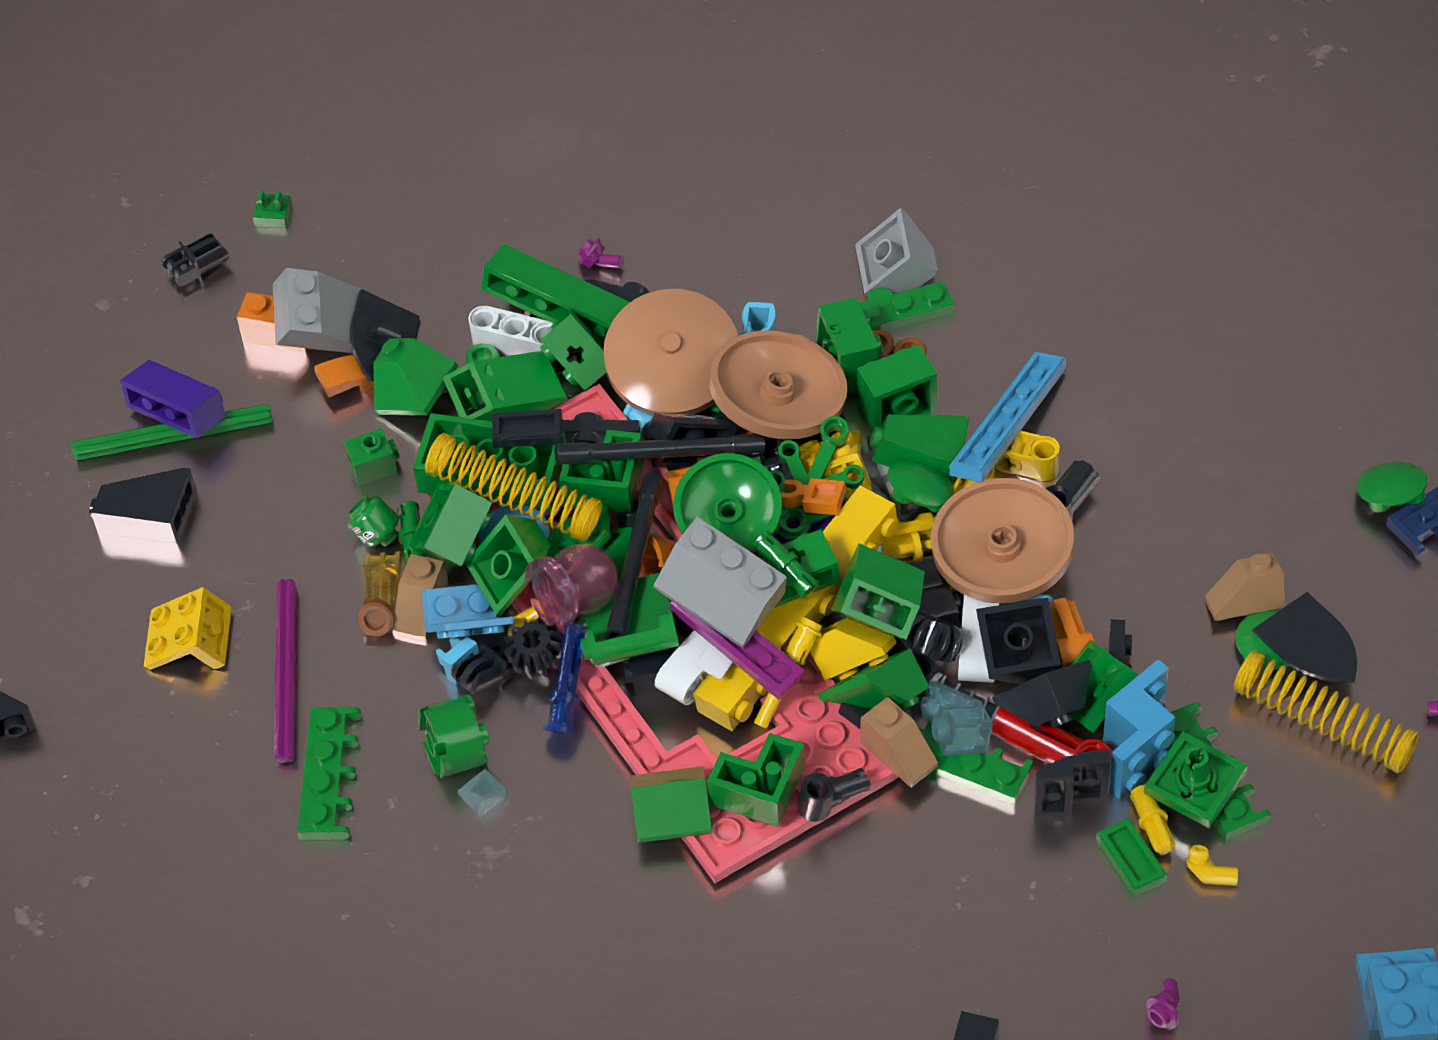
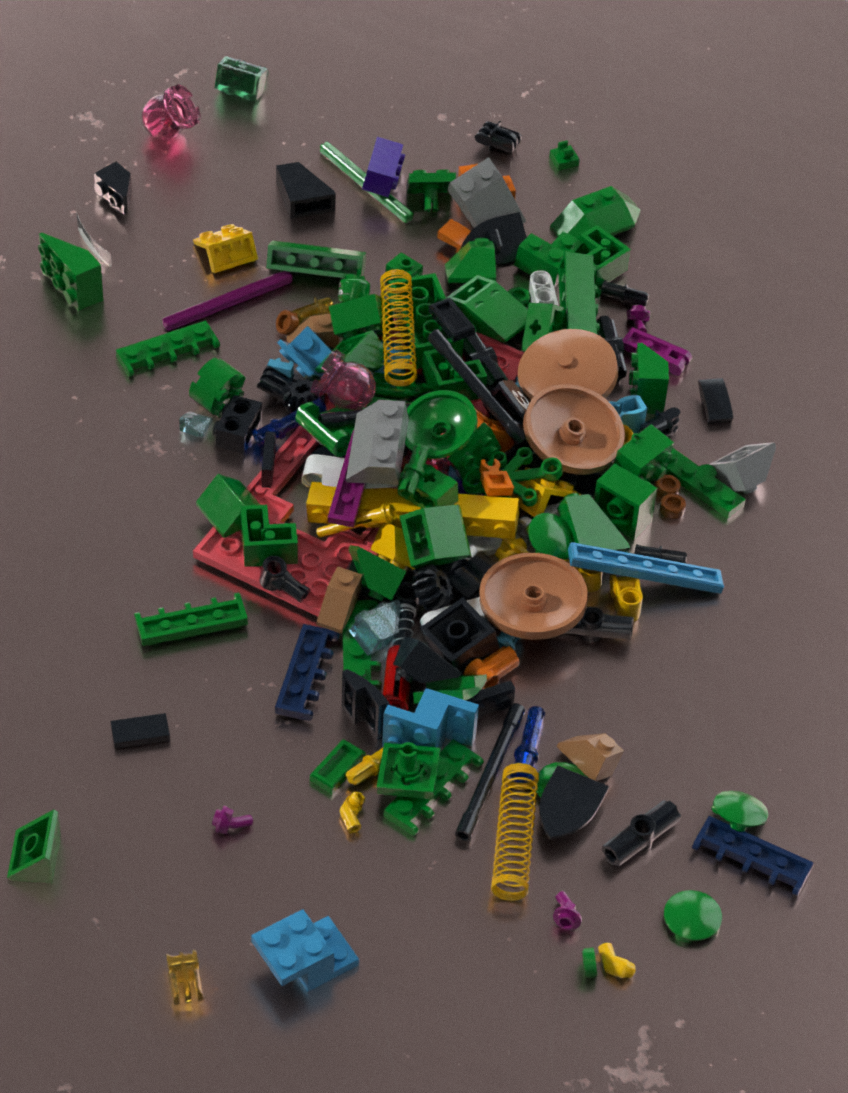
camera: 55 degrees right, 5 degrees down
none -> green slope [38,233,104,311]
none -> sticker [77,214,111,267]
none -> green hinge [134,592,248,646]
none -> black brick [213,395,262,454]
none -> black tile [262,432,276,488]
none -> green brick [266,240,366,278]
none -> dark blue hinge [275,624,340,721]
none -> green plate [406,169,456,212]
none -> black piece [455,703,526,842]
none -> clear blue pin [510,706,546,783]
none -> green brick [514,231,583,288]
none -> green wedge [550,186,641,240]
none -> green brick [580,225,631,289]
none -> black axle [601,281,649,306]
none -> black piece [602,800,681,866]
none -> magenta plate [623,327,692,376]
none -> green slope [628,343,669,414]
none -> black axle [634,544,687,563]
none -> black arm [639,407,681,439]
none -> black slope [698,378,734,424]

